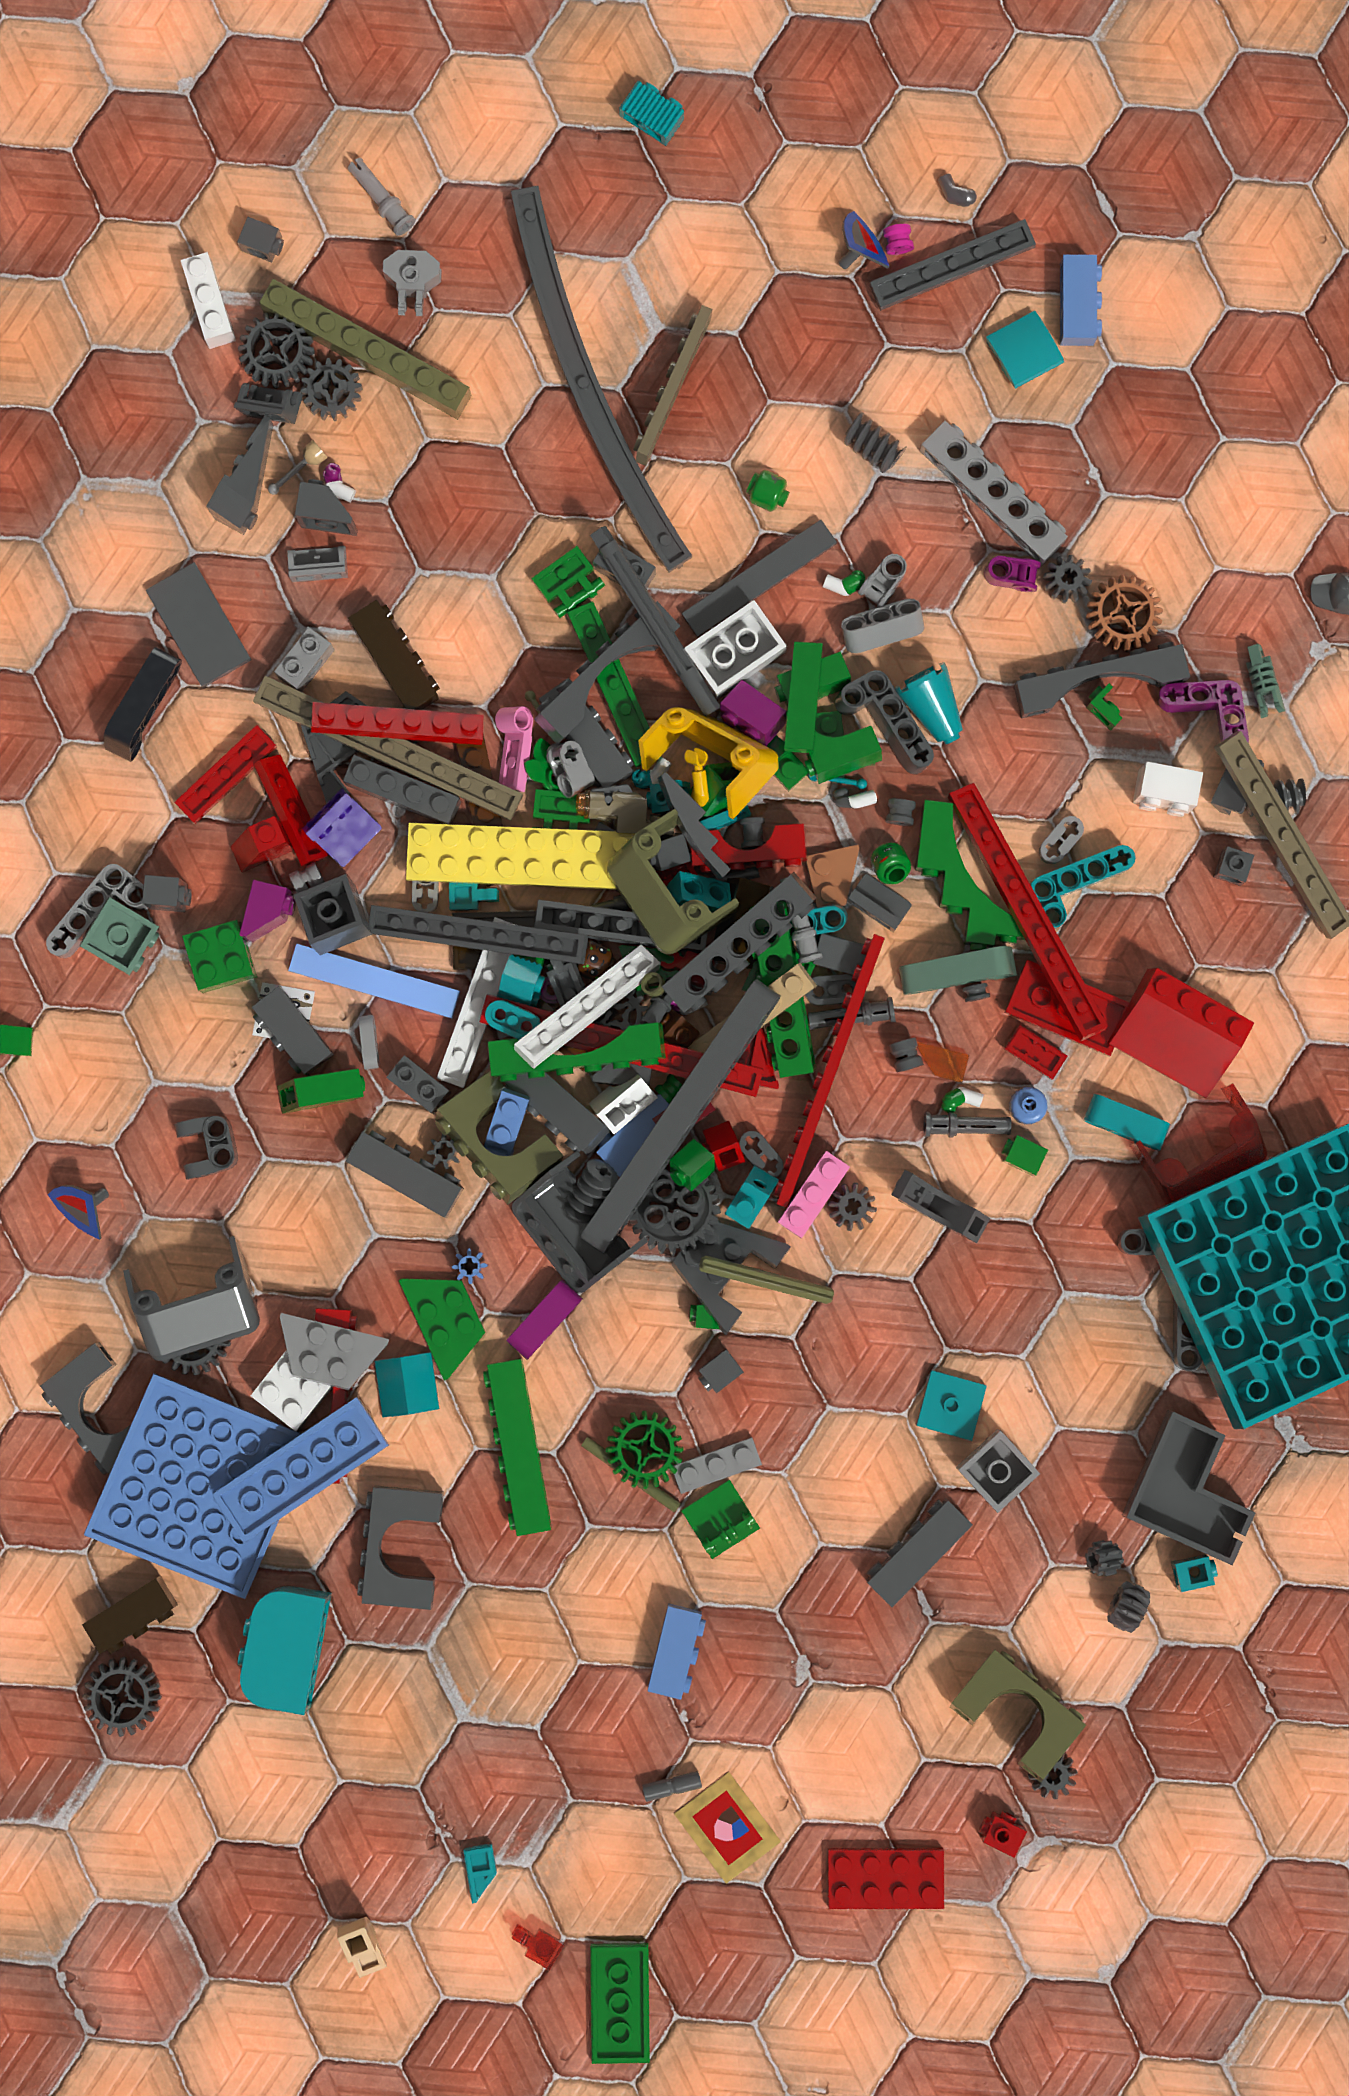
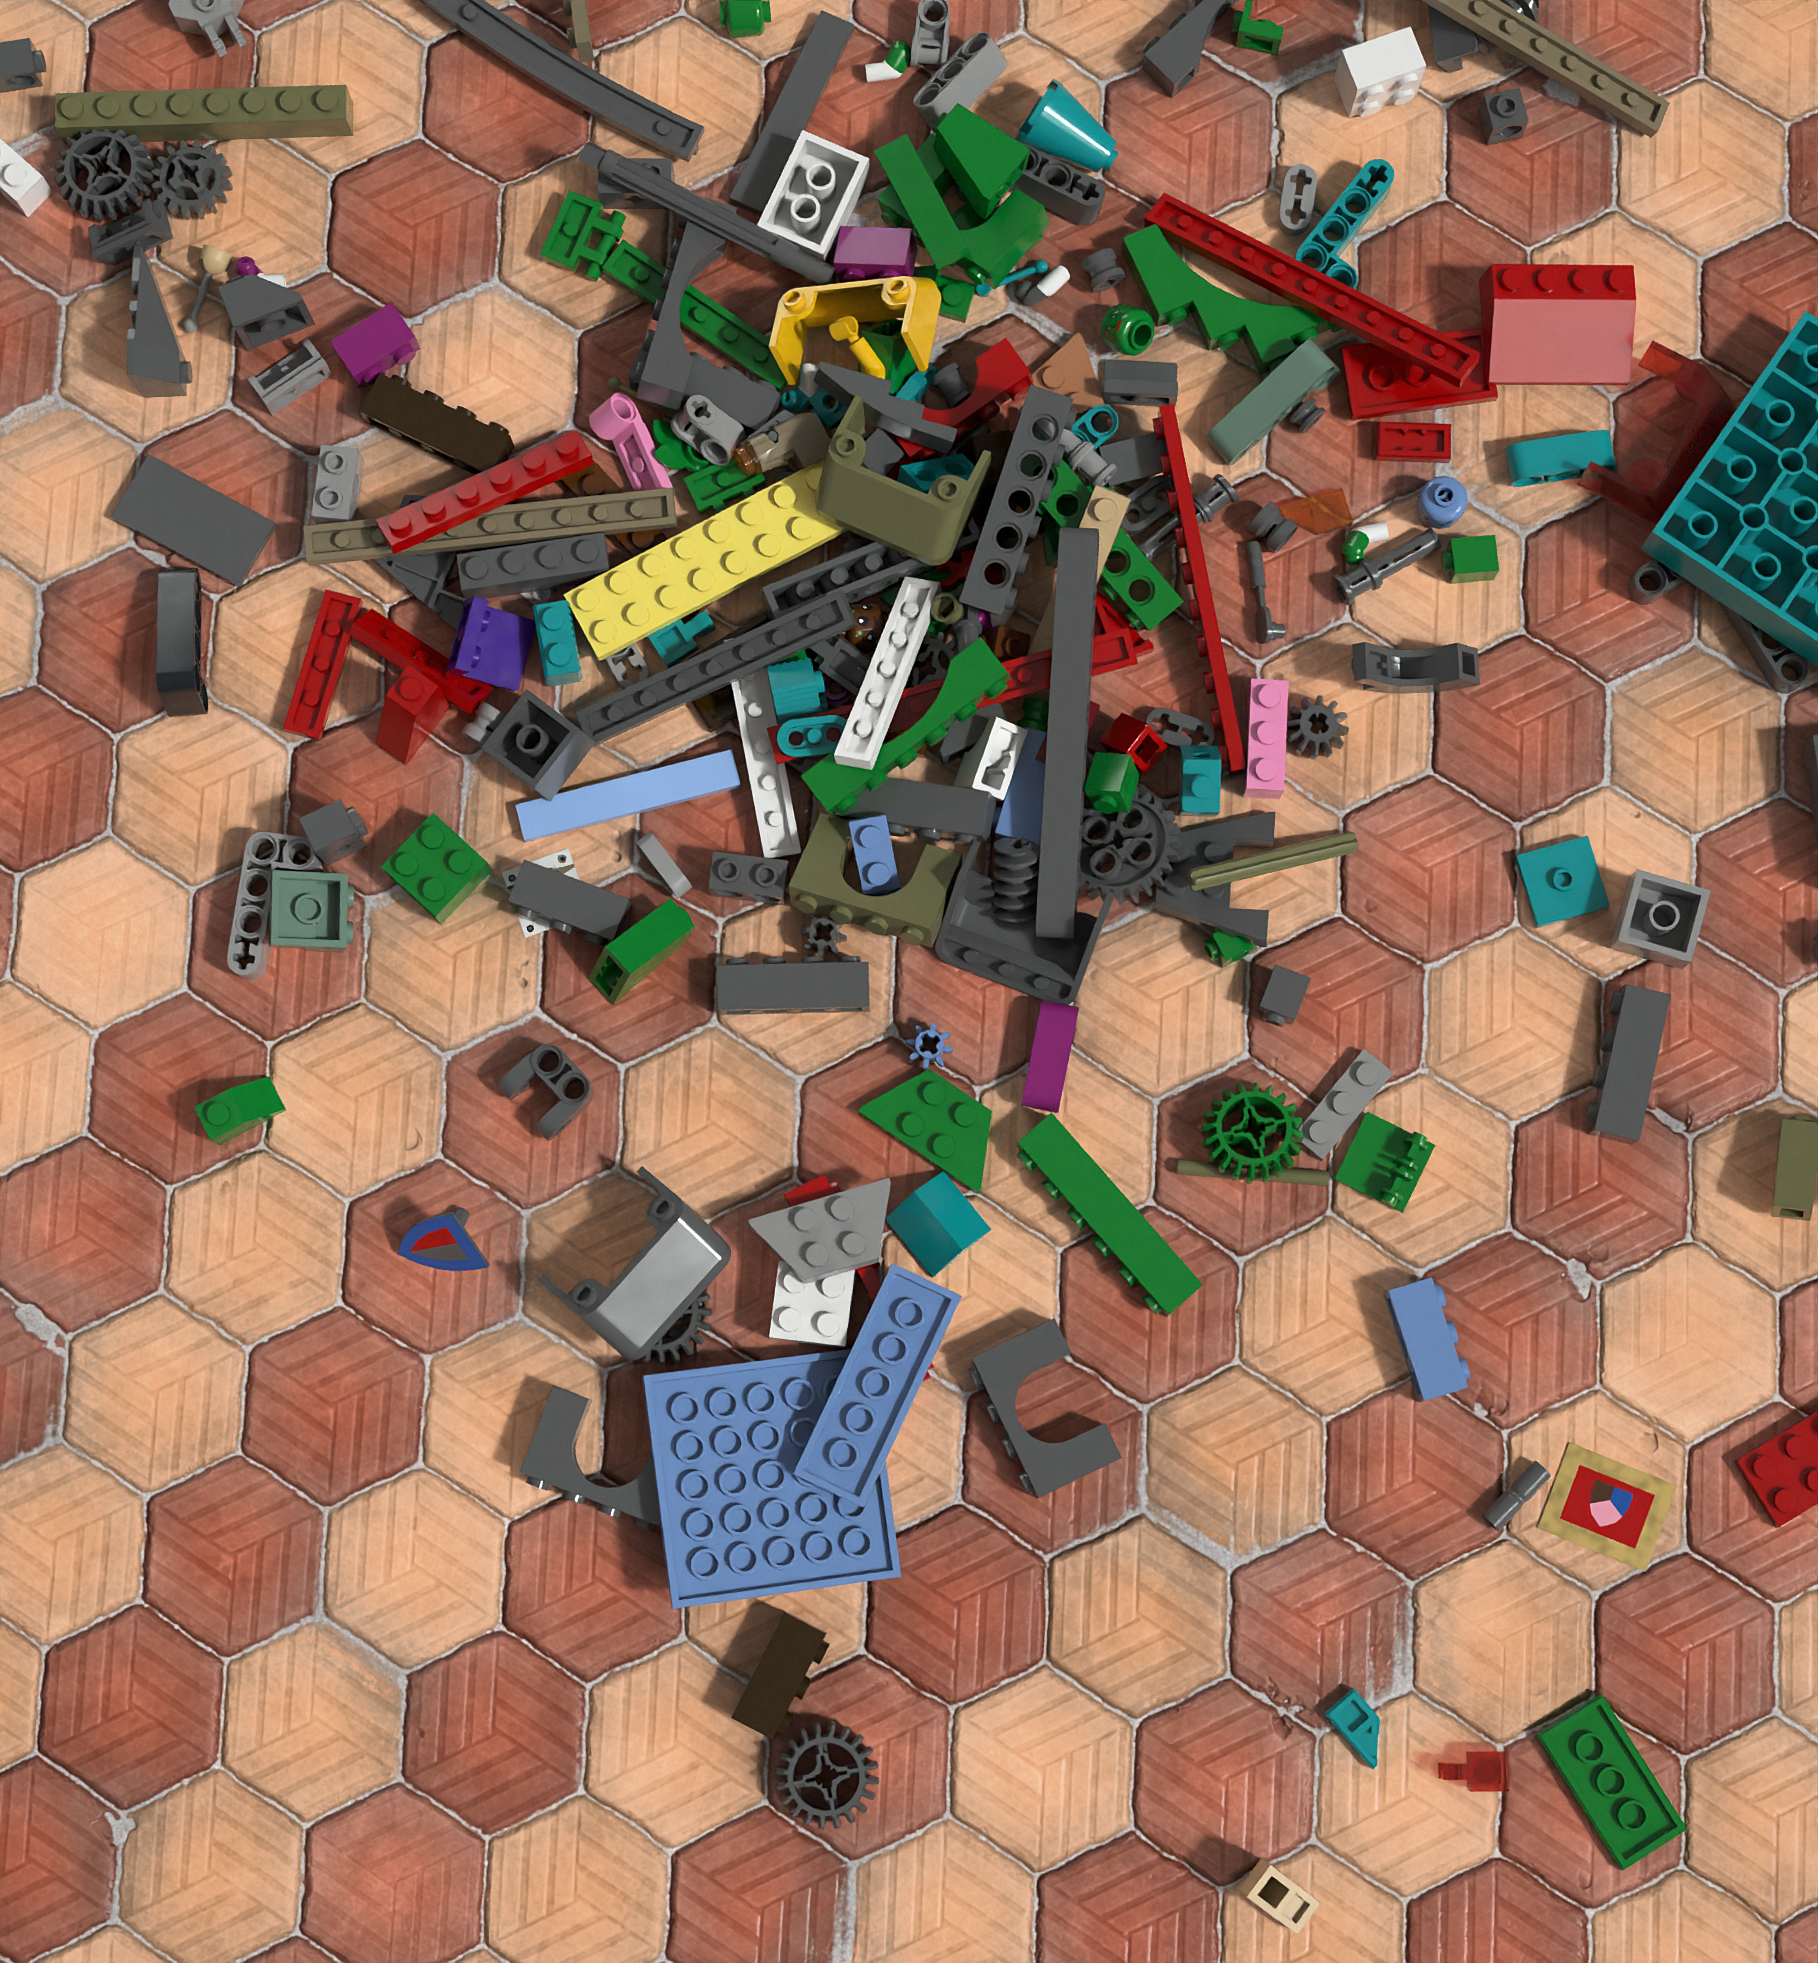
camera: 30 degrees left, 5 degrees down
teal brick [238,1585,332,1715] -> none
magenta slope [240,880,296,942] -> none
none -> magenta brick [330,302,420,388]
none -> teal brick [533,600,583,687]
none -> green slope [933,103,1030,220]
none -> dark grey piece [1246,541,1285,644]

